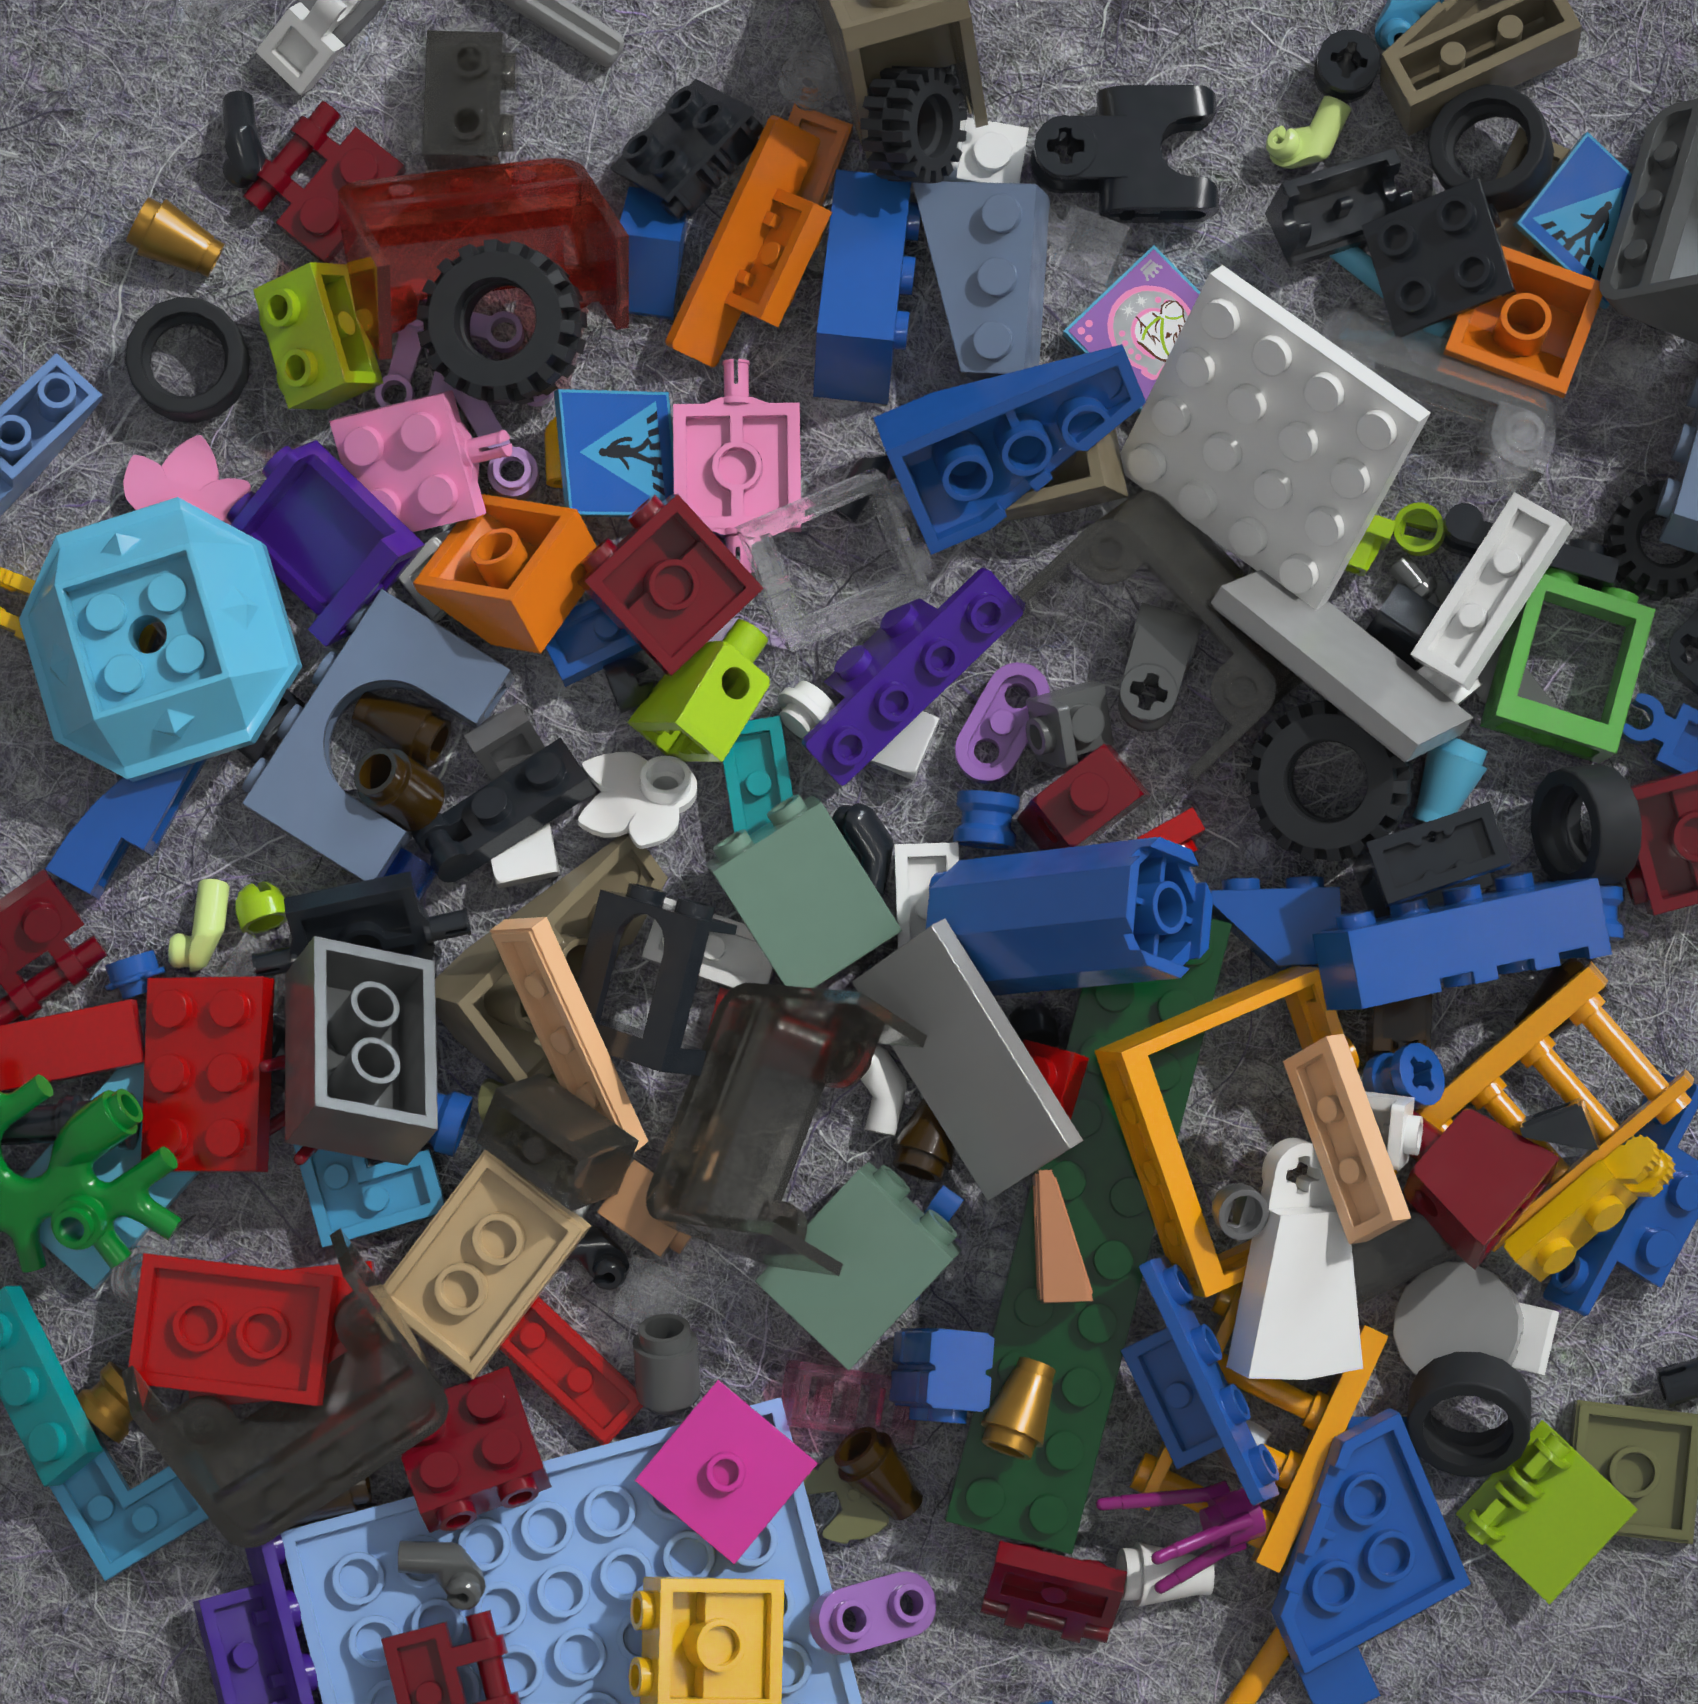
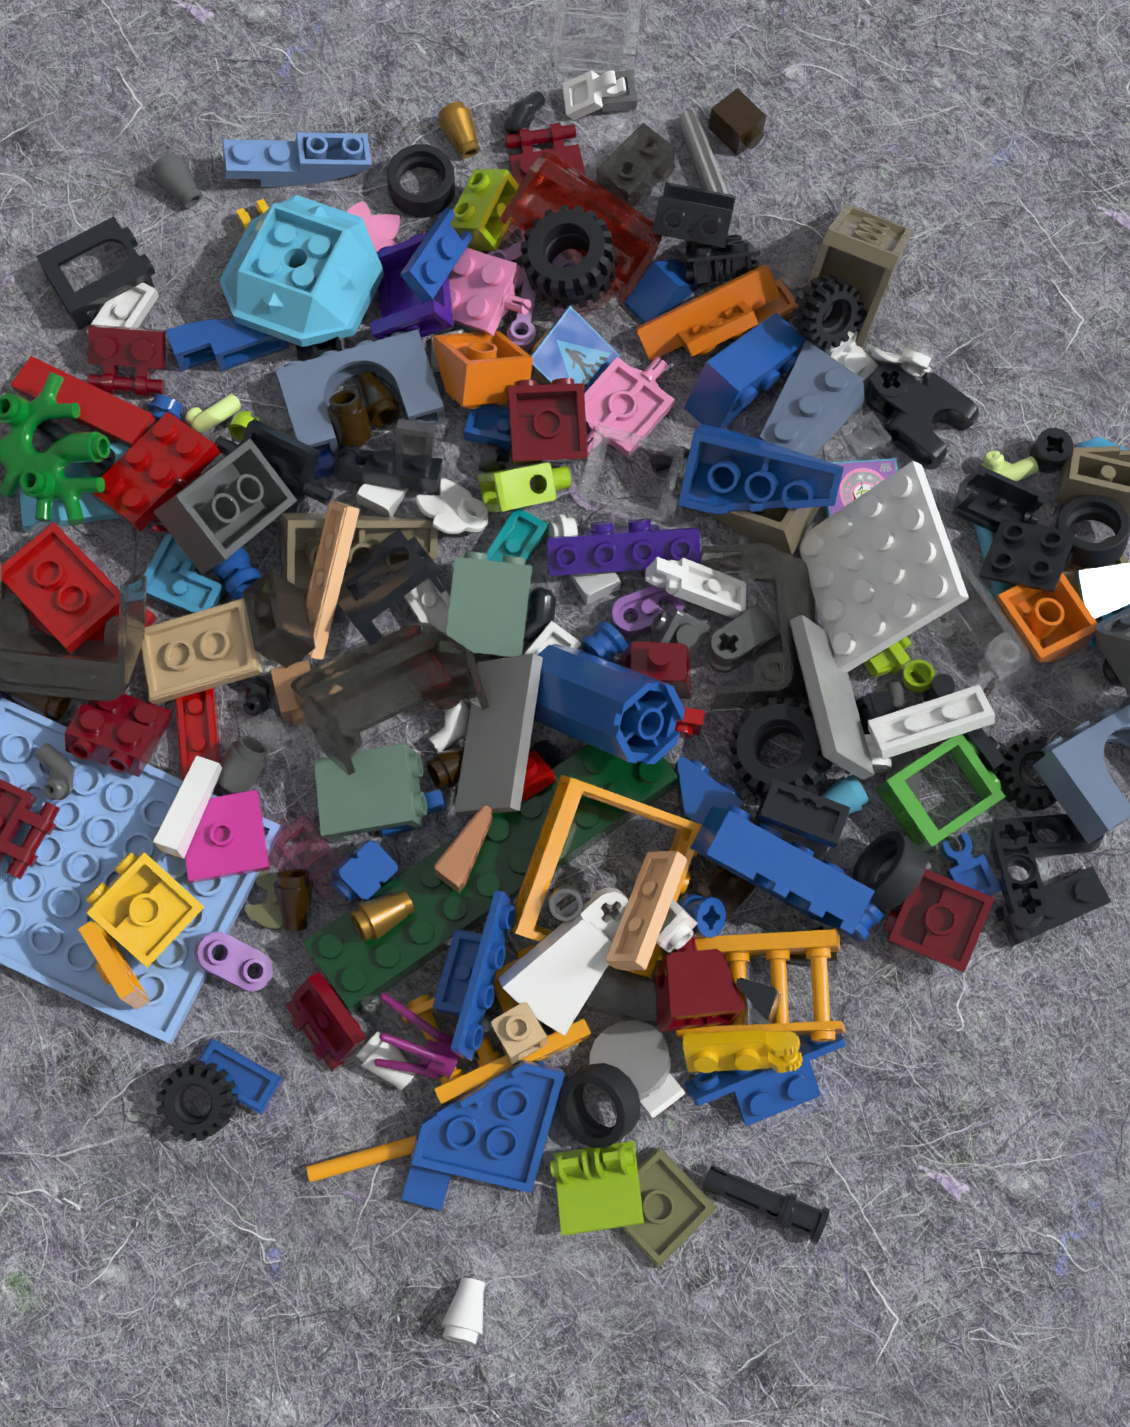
camera: 35 degrees right, 10 degrees down
none -> white piece [153,756,222,859]
none -> blue hinge [400,208,473,302]
none -> tan bracket [491,1002,548,1065]
none -> white hinge [645,557,746,619]
none -> black panel [652,182,736,248]
none -> white plate [866,343,931,378]

